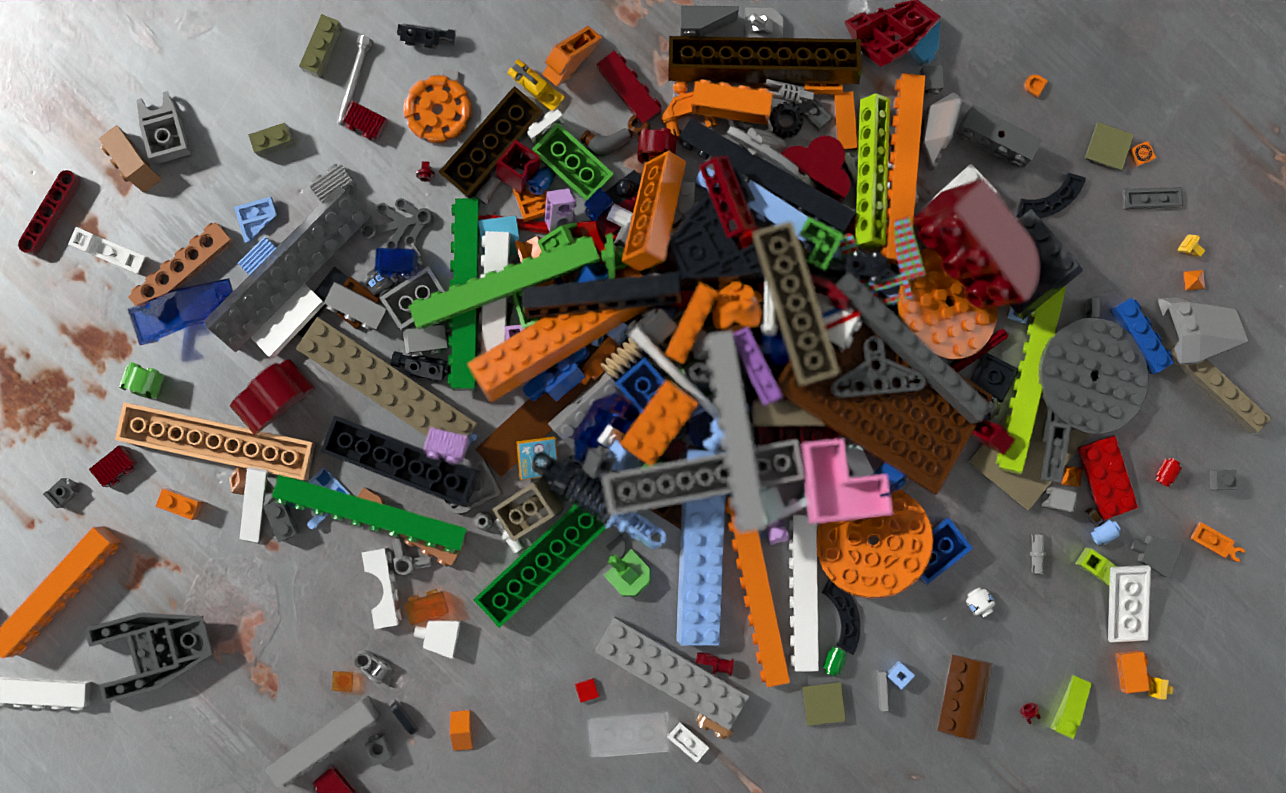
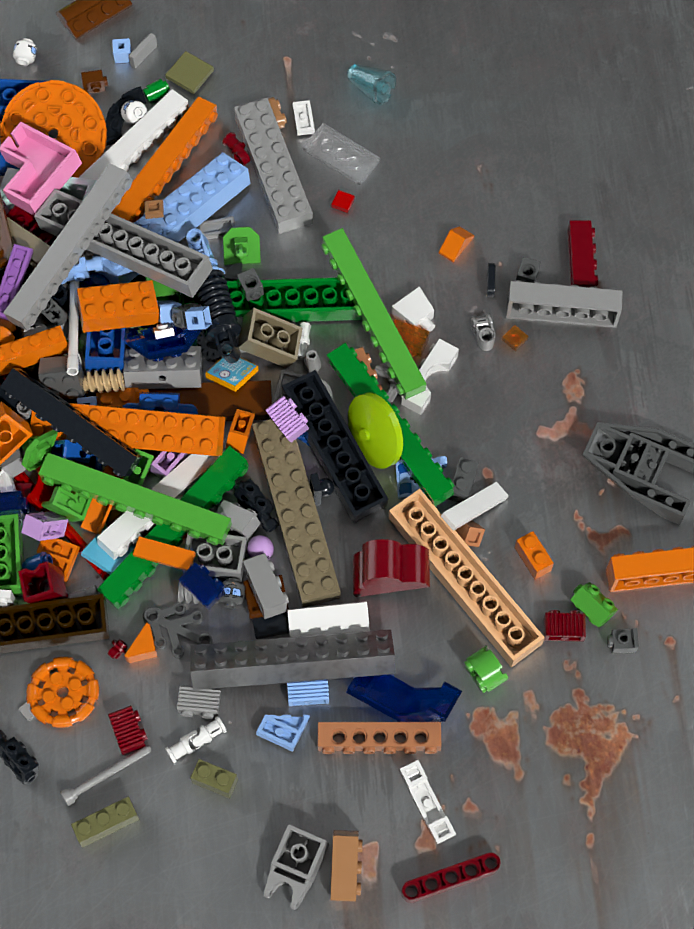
camera: 145 degrees left, 20 degrees down
none -> reddish brown brick [81,69,108,94]
none -> white head [121,101,147,124]
none -> orange slope [124,623,158,663]
none -> orange tile [133,536,196,572]
none -> medium nougat tile [145,199,164,219]
none -> white piece [165,716,227,763]
none -> light blue piece [185,306,212,330]
none -> light grey tile [198,216,236,240]
none -> orange brick [225,409,255,454]
none -> dark grey brick [237,268,264,301]
none -> lavender piece [247,535,274,560]
none -> black tile [310,473,334,506]
none -> bright green brick [321,228,426,400]
none -> lime dish [348,393,403,469]
none -> bright green brick [570,582,618,628]

